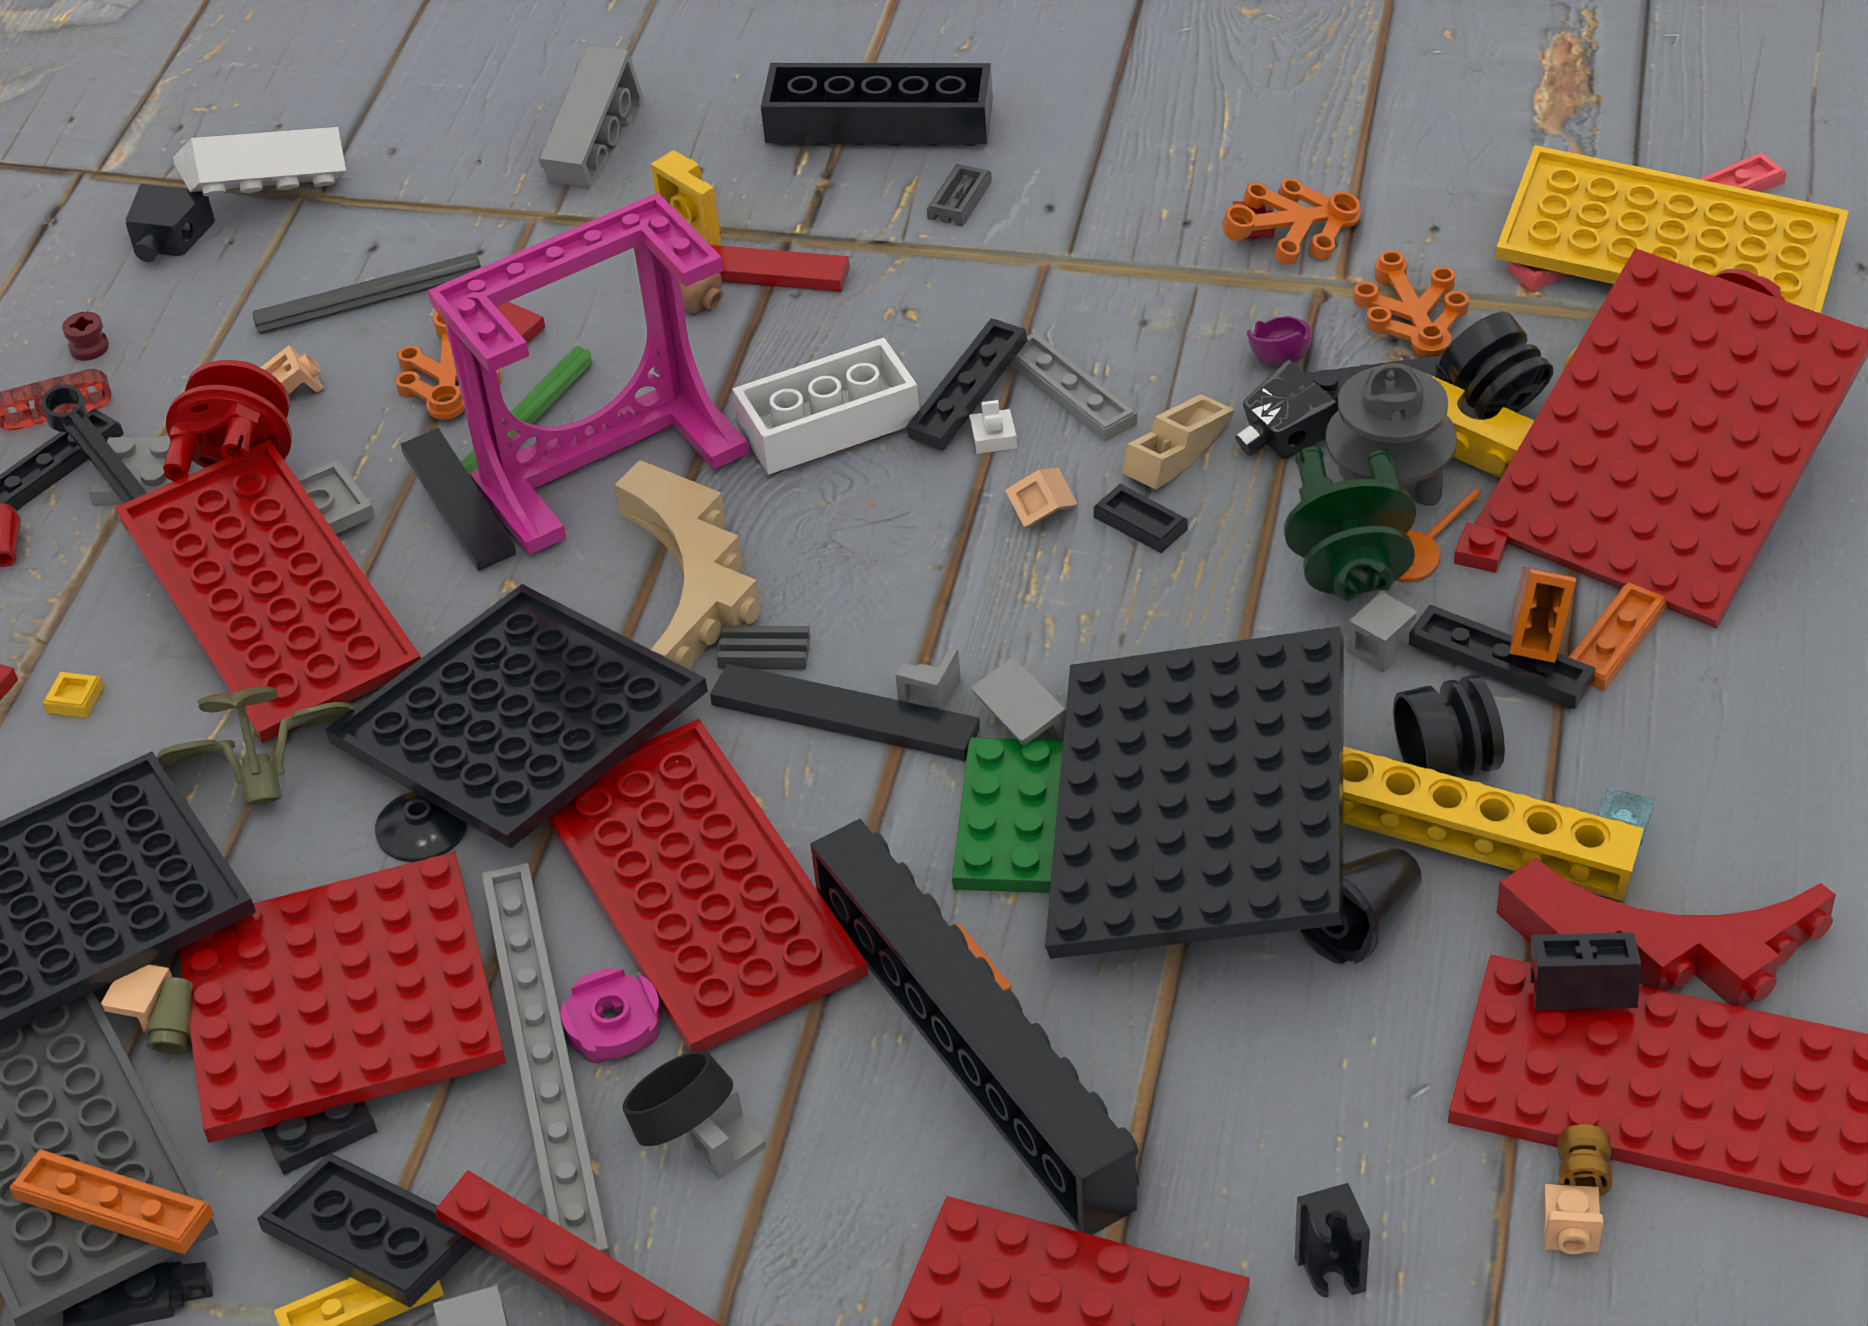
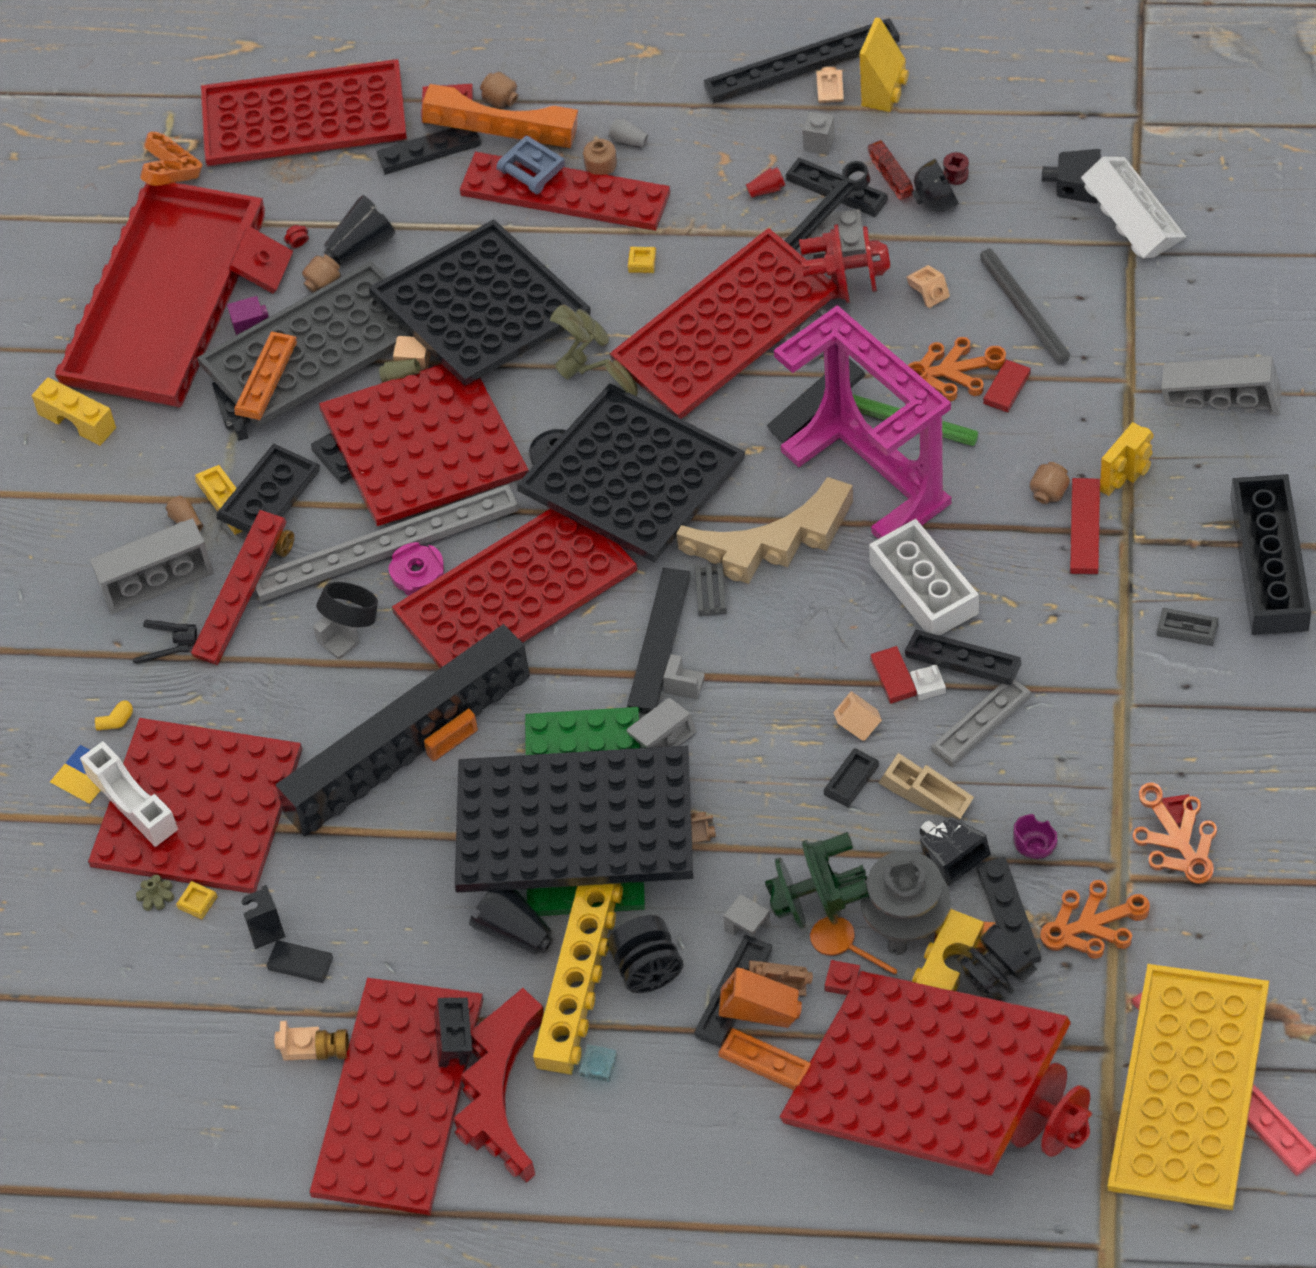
camera: 85 degrees right, 10 degrees up
none -> black tile [267,940,333,983]
none -> medium nougat hinge [749,960,813,997]
none -> red tile [870,646,917,704]
none -> black cylinder [911,159,959,212]

